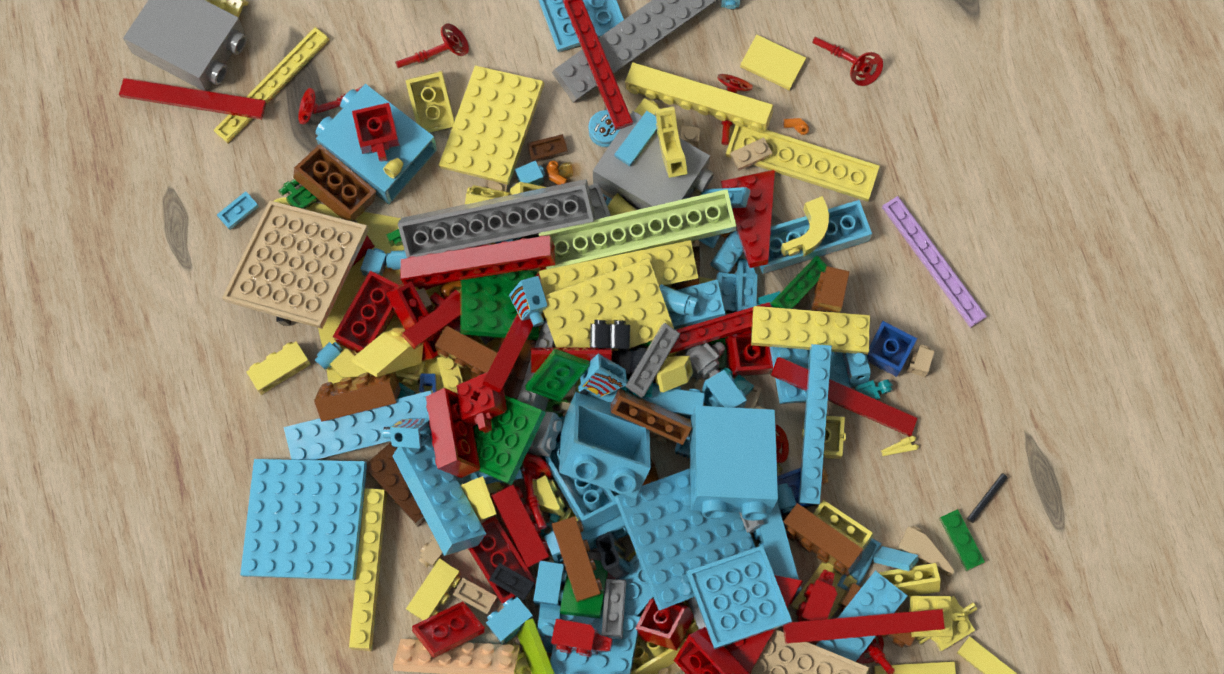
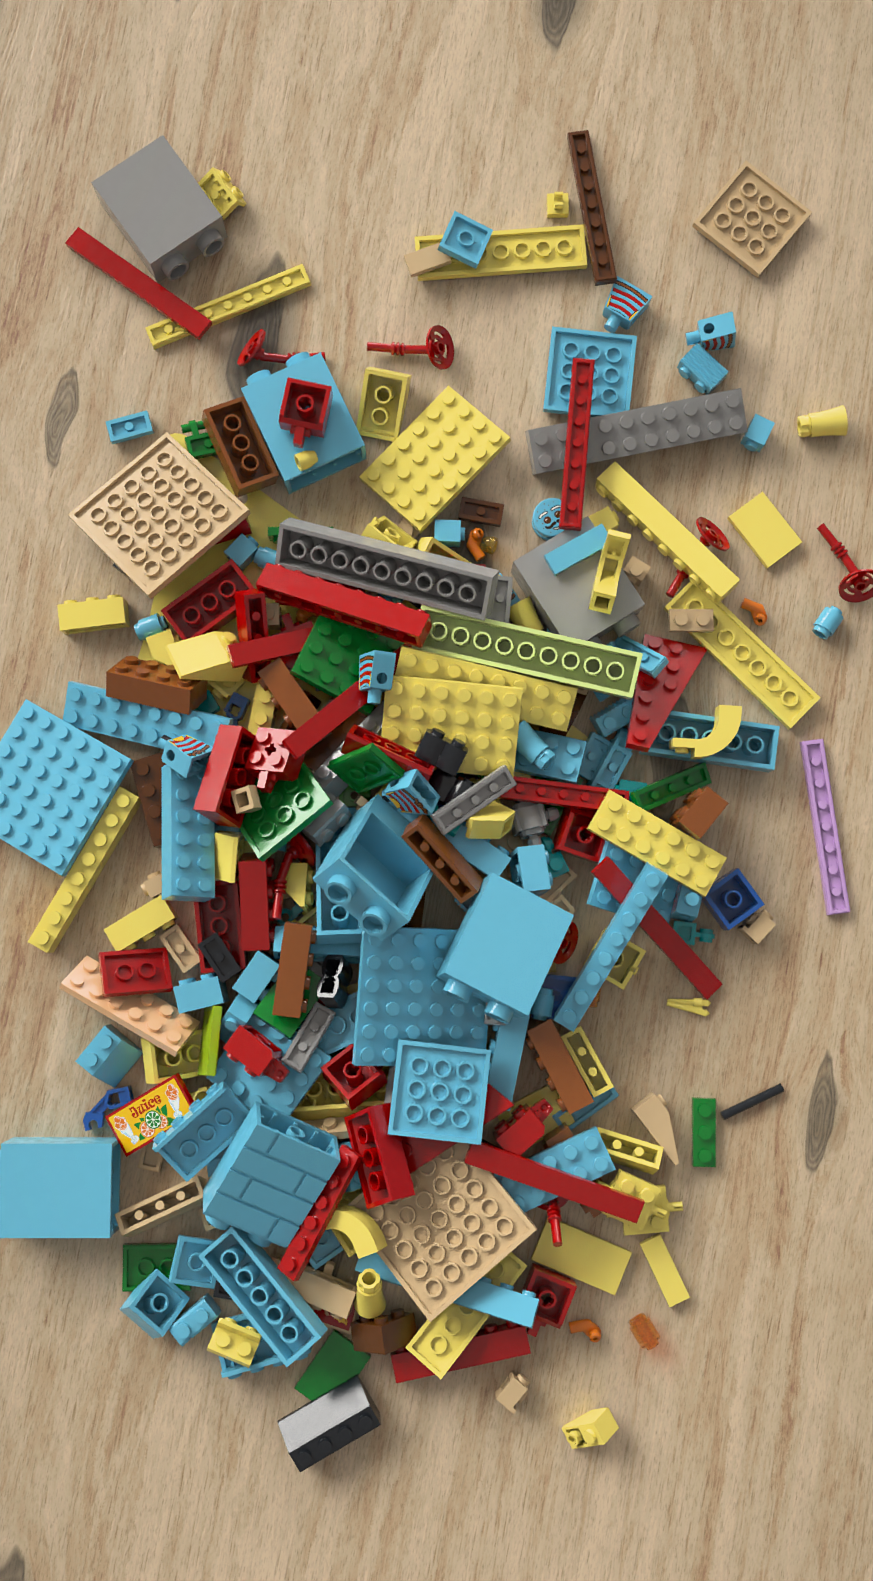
camera: 20 degrees right, 10 degrees up
medium azure tile [873,546,918,571] -> none
none -> tan brick [231,785,262,814]
none -> medium azure brick [812,606,844,640]

